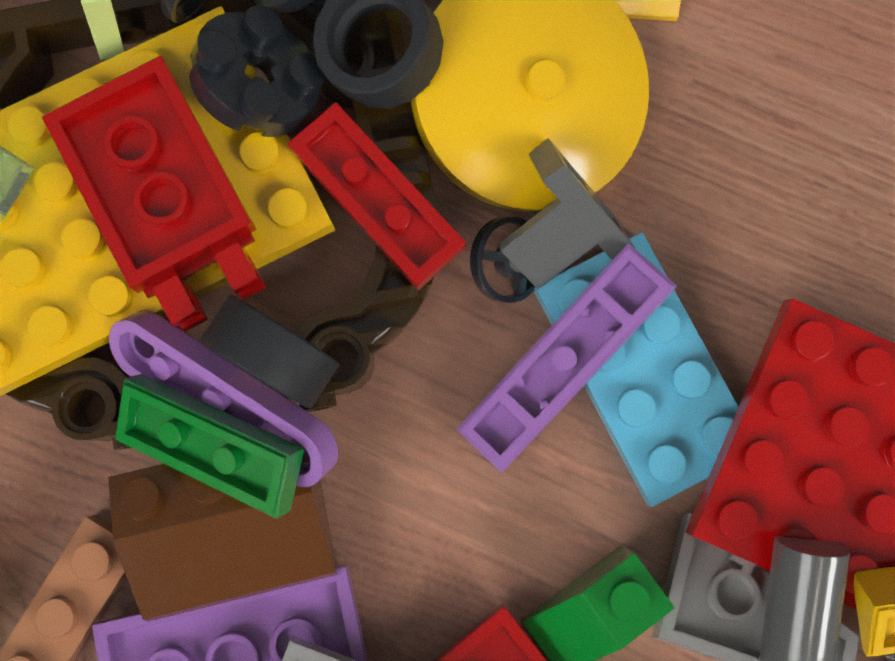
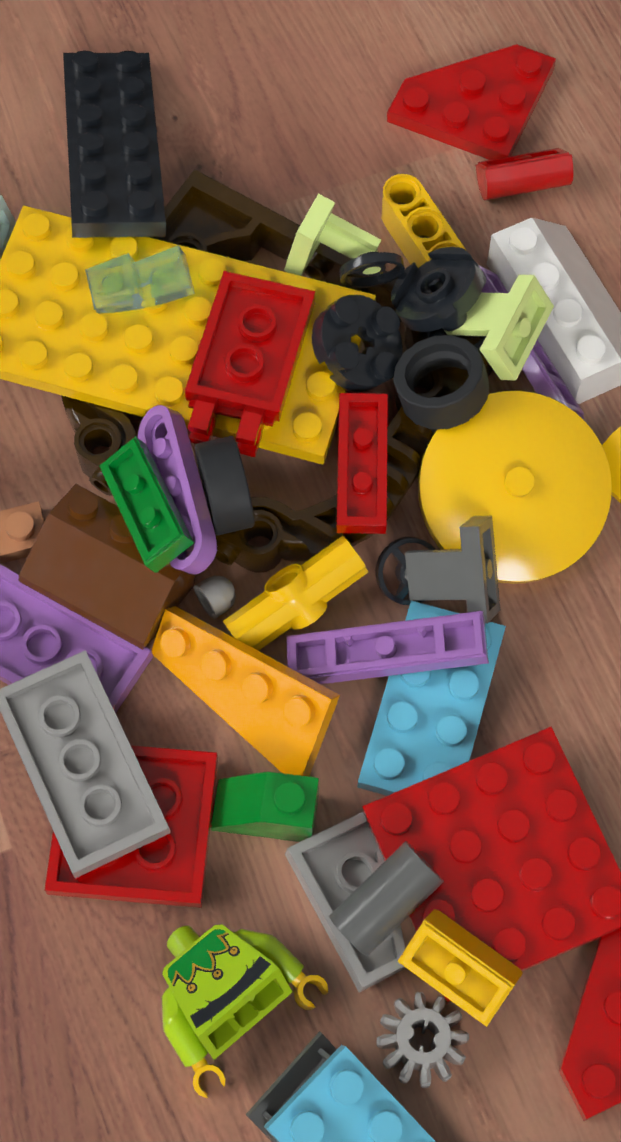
camera: 45 degrees right, 15 degrees down
none -> light orange wing [151,606,340,777]
none -> light grey hinge [194,576,236,619]
none -> yellow piece [223,536,368,651]

